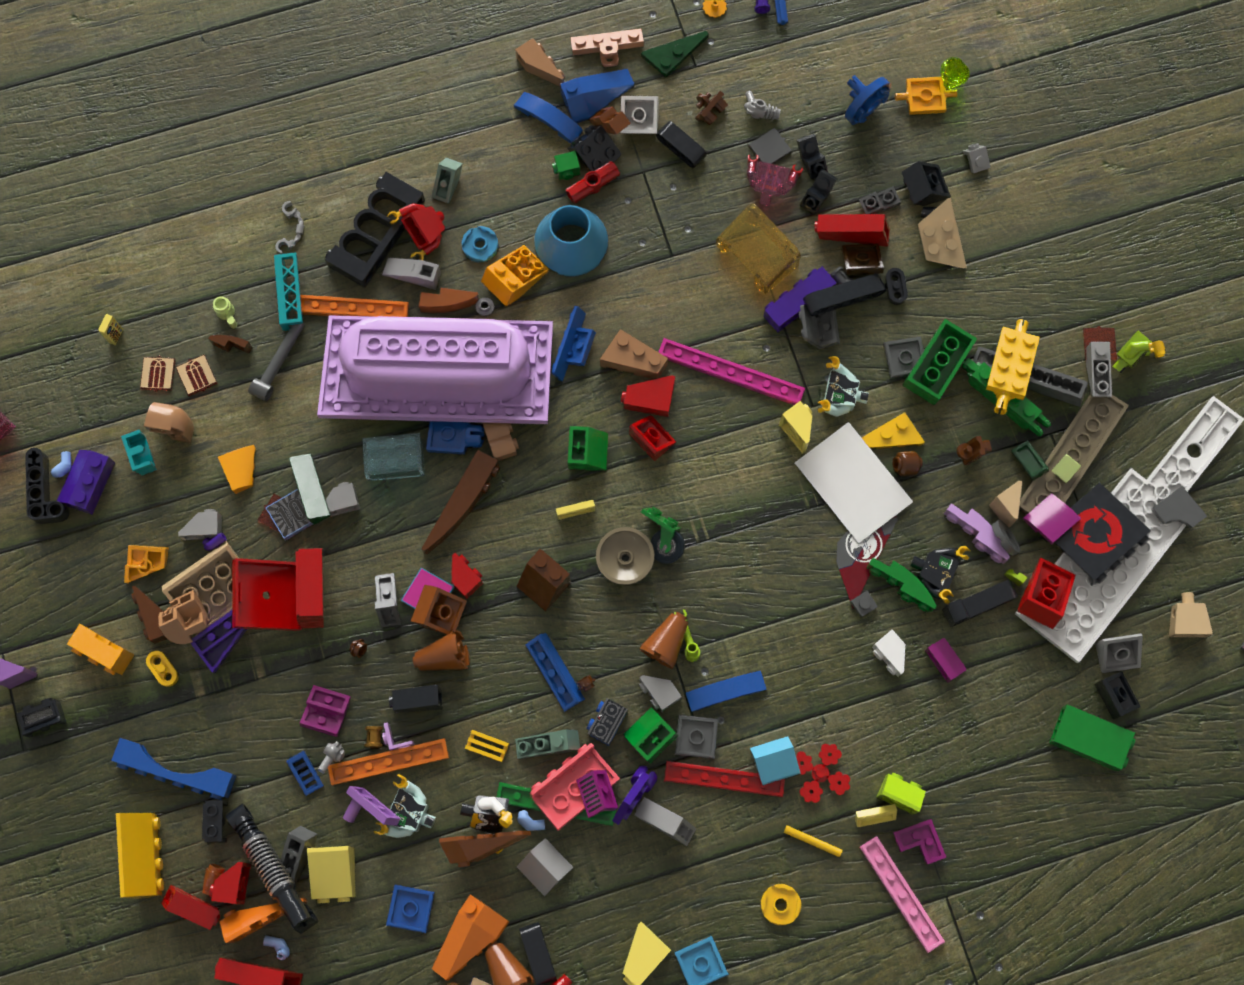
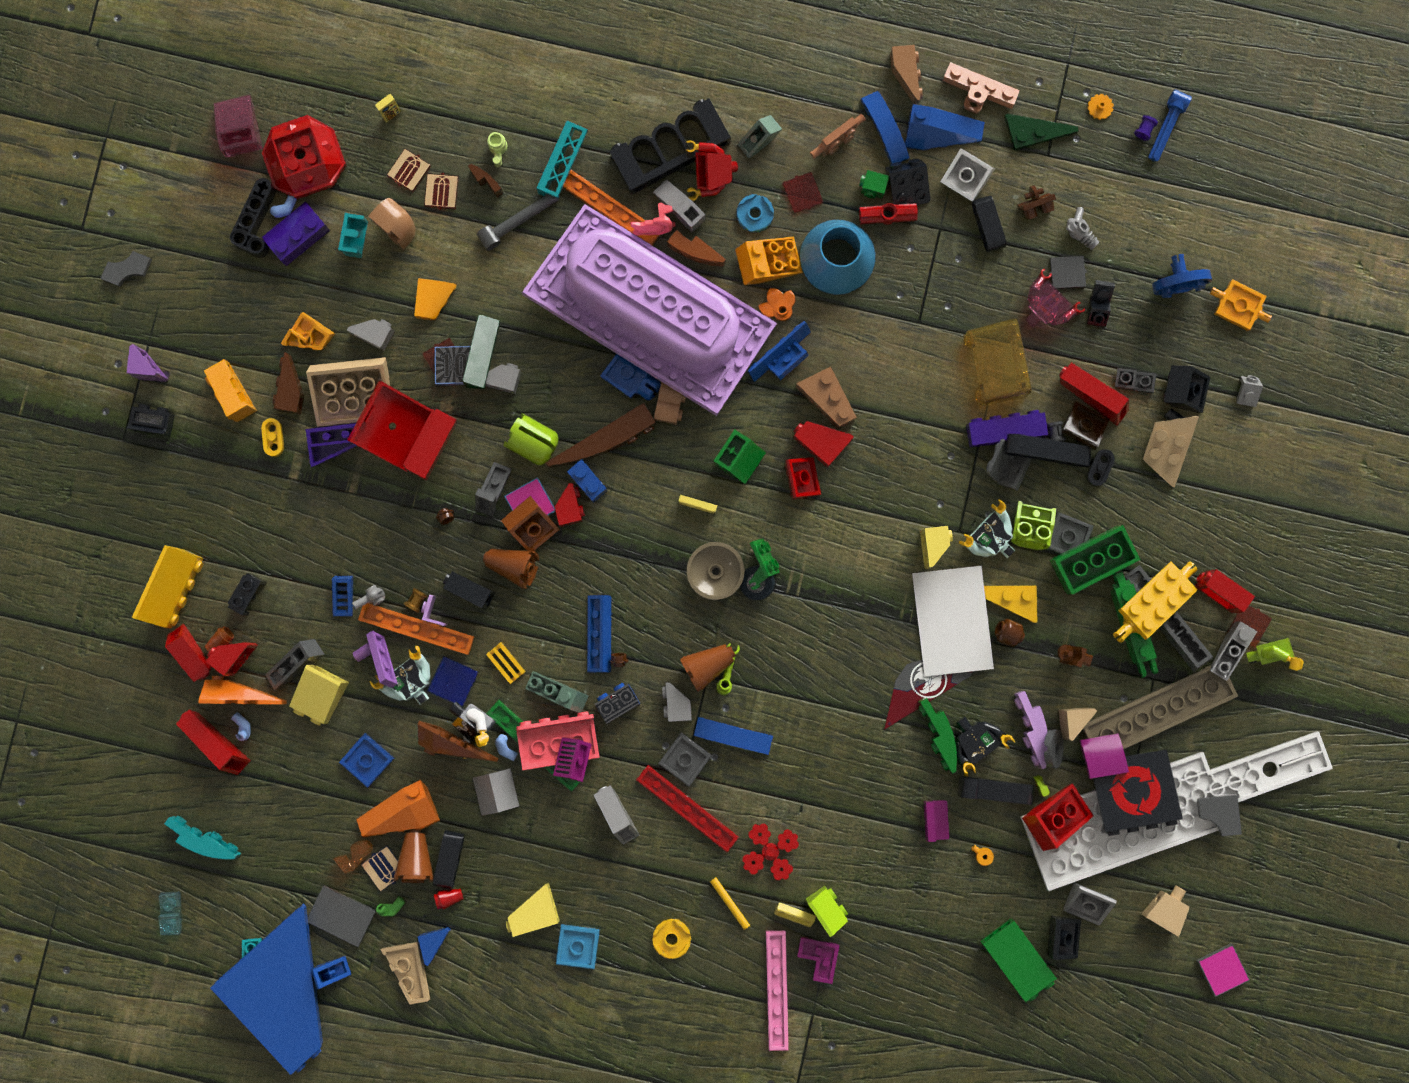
camera: 30 degrees right, 10 degrees up
blue arch [111,738,237,800] -> none
medium nougat brick [158,590,210,644] -> none
dark purple arm [202,533,227,551] -> none
black piece [225,803,319,934] -> none
light grey piece [275,201,304,254] -> none
magenta slope [300,685,351,737] -> none
clear light blue brick [362,433,425,481] -> none
flat silver plate [476,298,494,316] -> none
reddish brown slope [517,549,571,612] -> none
dark orange slope [589,106,631,135] -> none
dark purple plate [612,766,657,825] -> none
green slope [623,707,679,764] -> none
dark pink tile [659,338,805,405] -> none
medium azure slope [750,737,801,785] -> none
black slope [800,169,838,215] -> none
dark grey plate [850,591,878,618] -> none
white slope [872,630,905,677] -> none
clear neon green hair [940,57,970,90] -> none
dark green tile [1011,440,1049,481] -> none
yellowish green slope [1052,454,1081,483] -> none
none -> red piece [262,115,347,199]
none -> clear blue tile [427,656,479,707]
none -> lime cylinder [503,413,559,465]
none -> blue brick [567,459,608,503]
none -> coral hair [630,203,676,236]
none -> orange plate [758,288,796,321]
none -> clear red piece [782,172,823,214]
none -> nougat plate [810,114,866,159]
none -> light orange piece [971,845,994,866]
none -> lime slope [1011,501,1056,550]
none -> red window [1195,569,1255,614]

